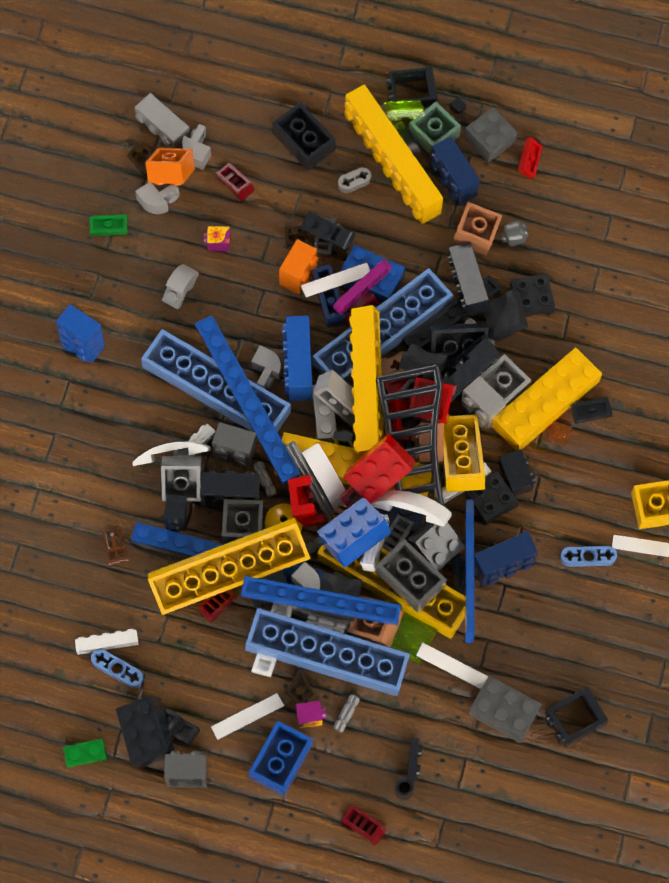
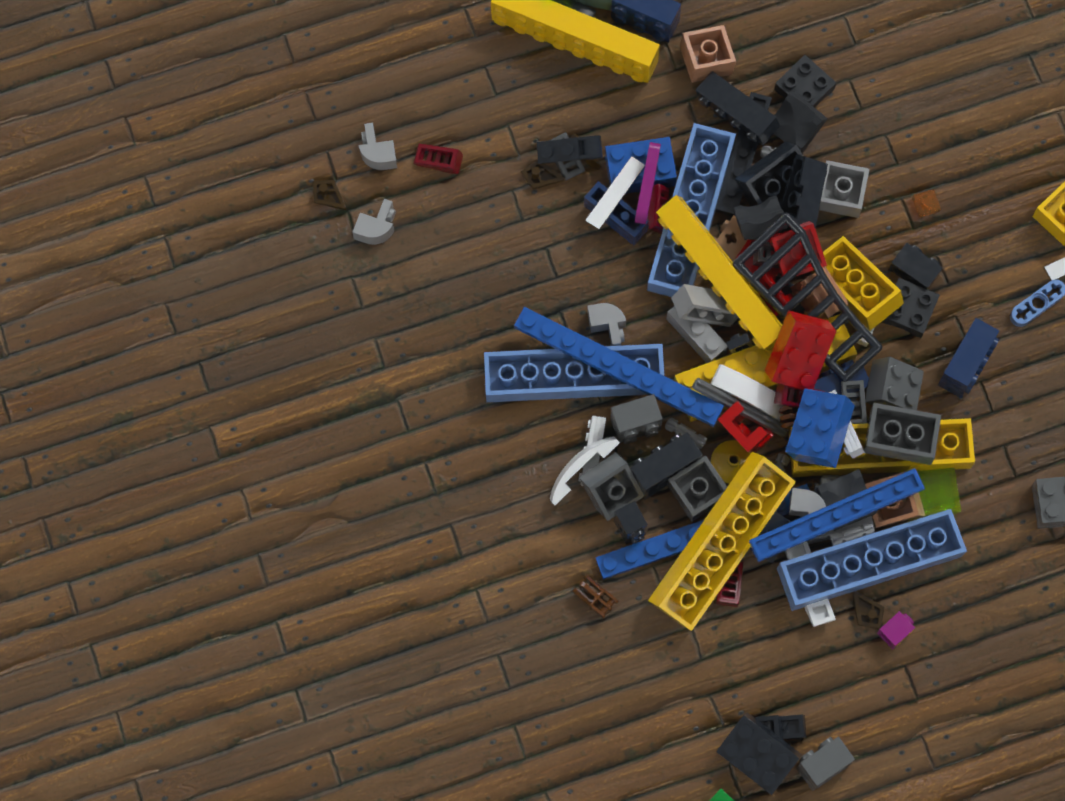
camera: 30 degrees left, 5 degrees up
blue brick [56,304,105,364] -> none
white piece [75,629,139,655] -> none
green plate [90,215,128,236] -> none
medium blue beam [91,649,143,688] -> none
light grey brick [135,93,190,149] -> none
orange brick [146,148,195,186] -> none
light grey brick [161,264,199,309] -> none
brick [204,226,230,251] -> none
white sticker [211,693,284,740] -> none
blue brick [249,720,313,797] -> none
black brick [272,102,336,171] -> none
orange brick [279,239,319,294] -> none
blue brick [282,316,312,401] -> none
light grey axle [334,694,359,732] -> none
light grey beam [338,167,371,193] -> none
dark red slope [341,804,387,846] -> none
white slope [371,490,452,526] -> none
black plate [395,738,423,800] -> none
white sticker [416,643,488,689] -> none
black plate [451,554,465,596] -> none
light grey brick [461,376,506,430] -> none
blue tile [465,499,475,643] -> none
yellow brick [492,347,602,451] -> none
dark grey head [500,220,529,247] -> none
black plate [570,397,613,424] -> none

